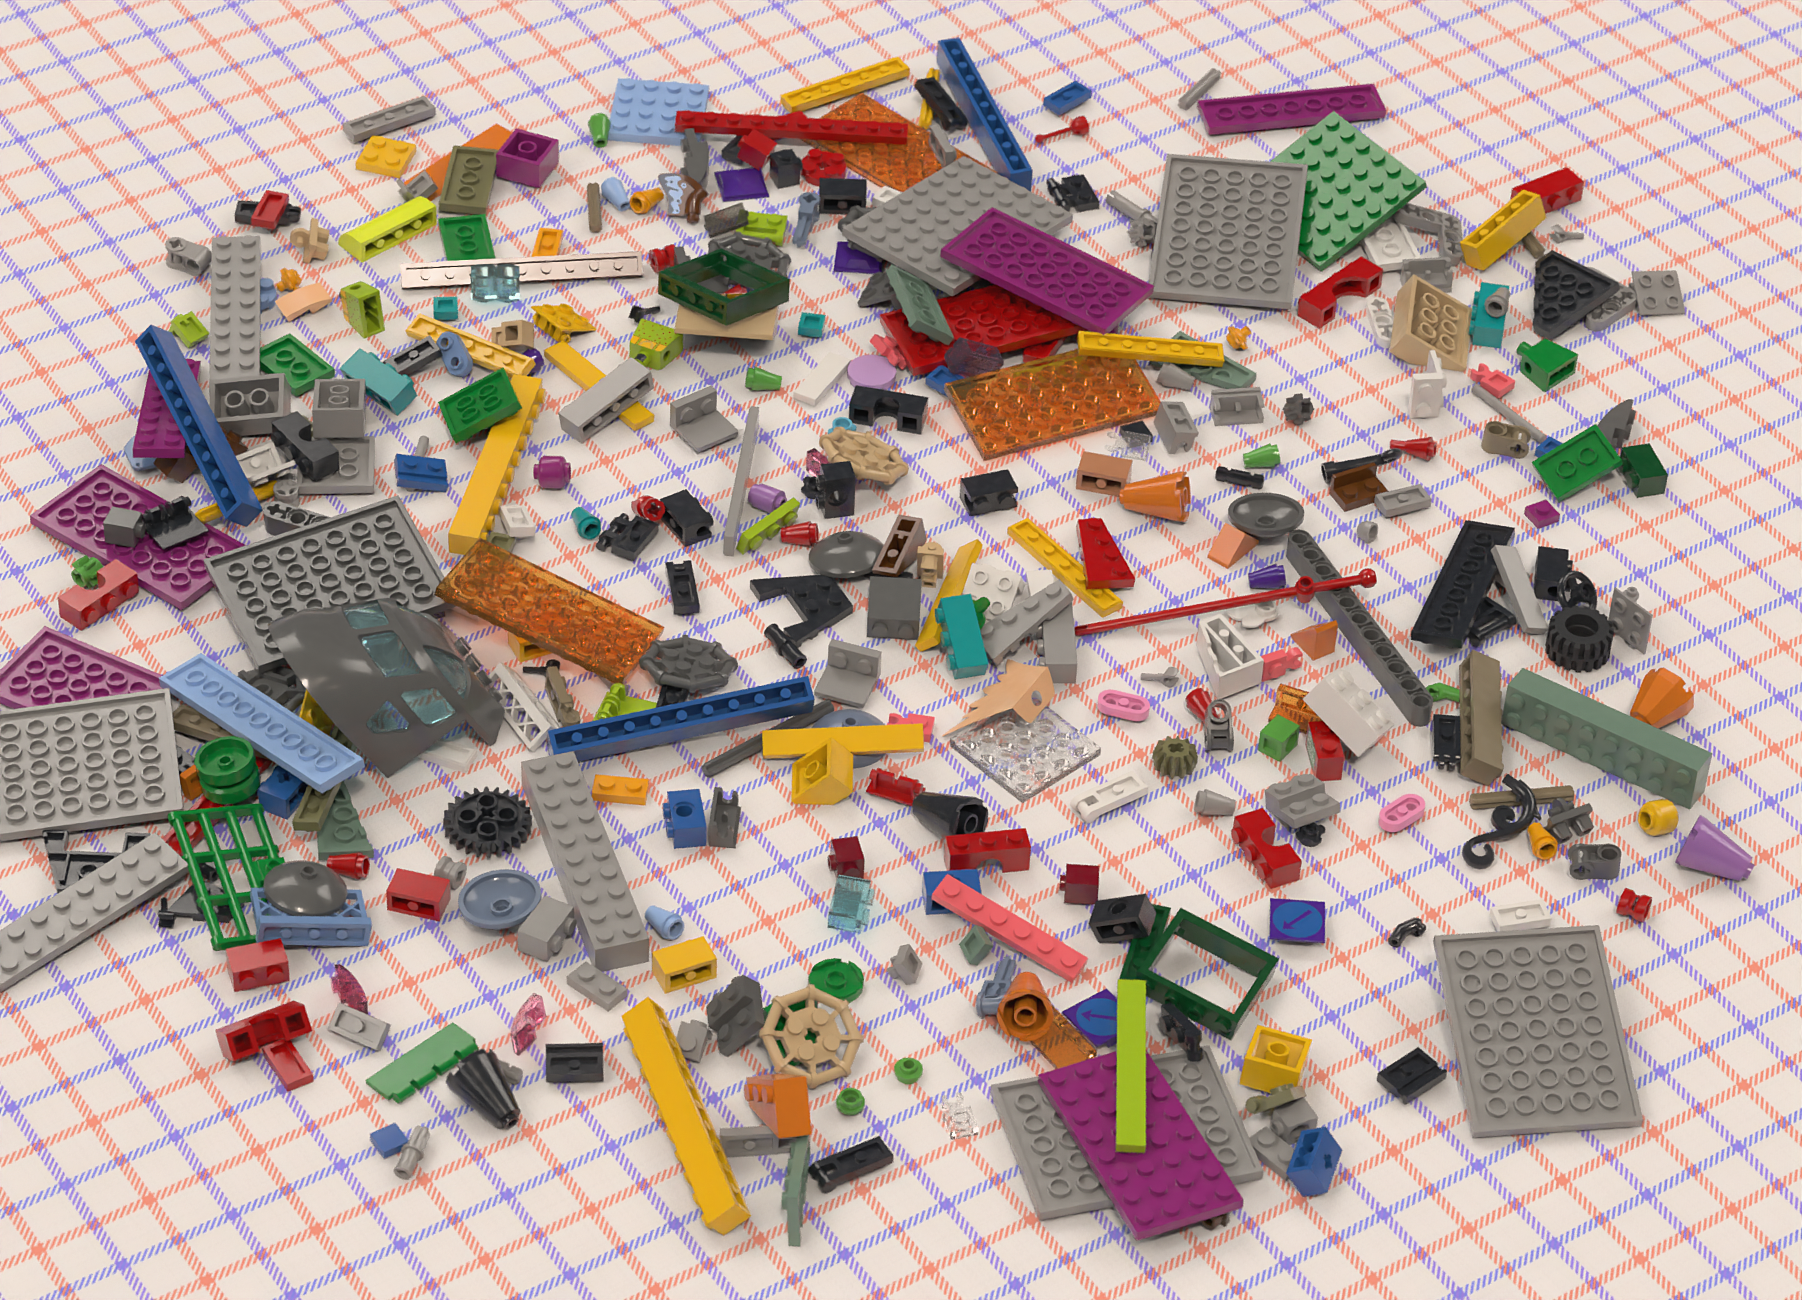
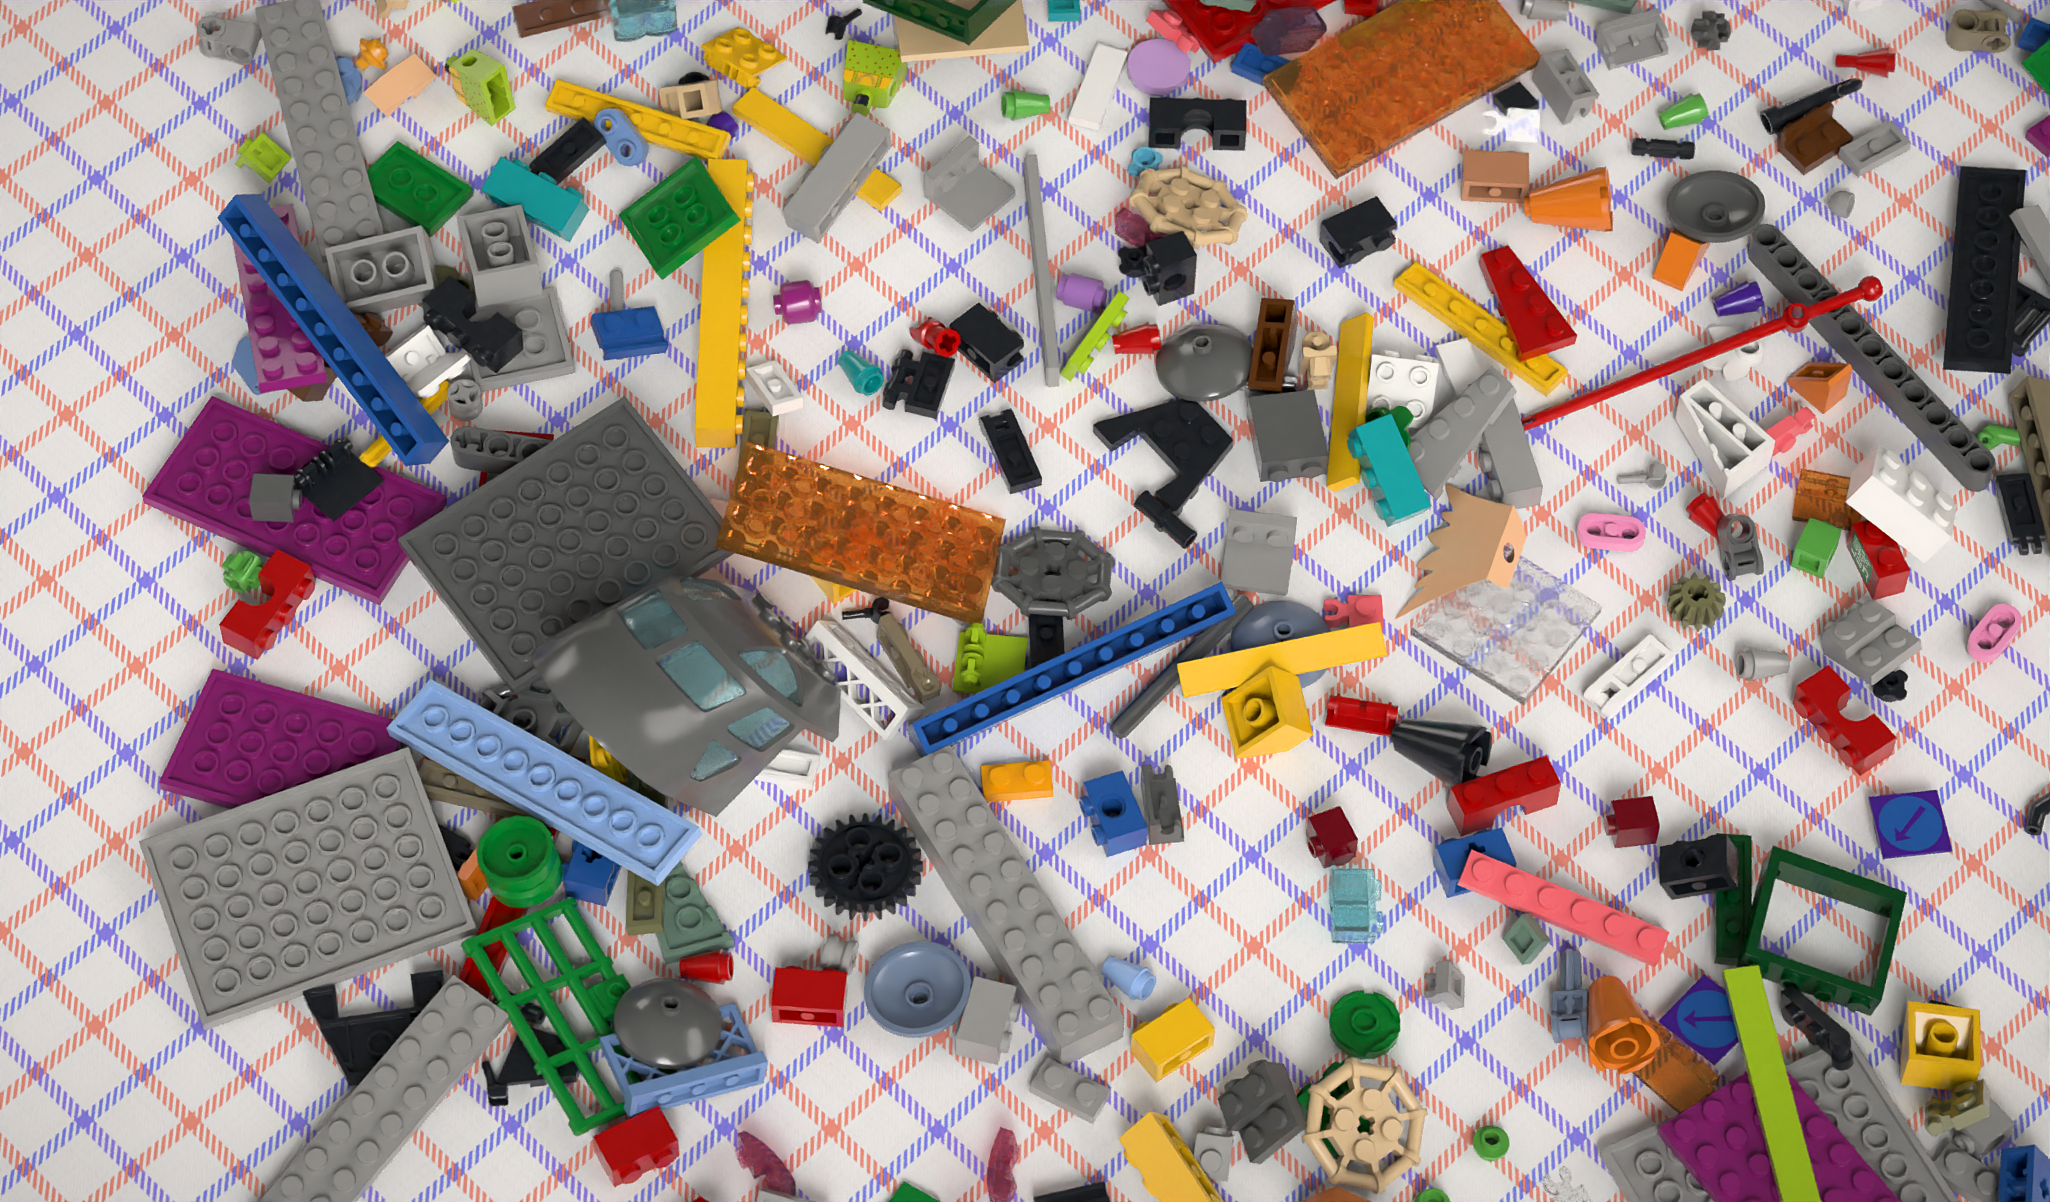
camera: 10 degrees left, 15 degrees up
teal plate [433,296,458,320] -> none

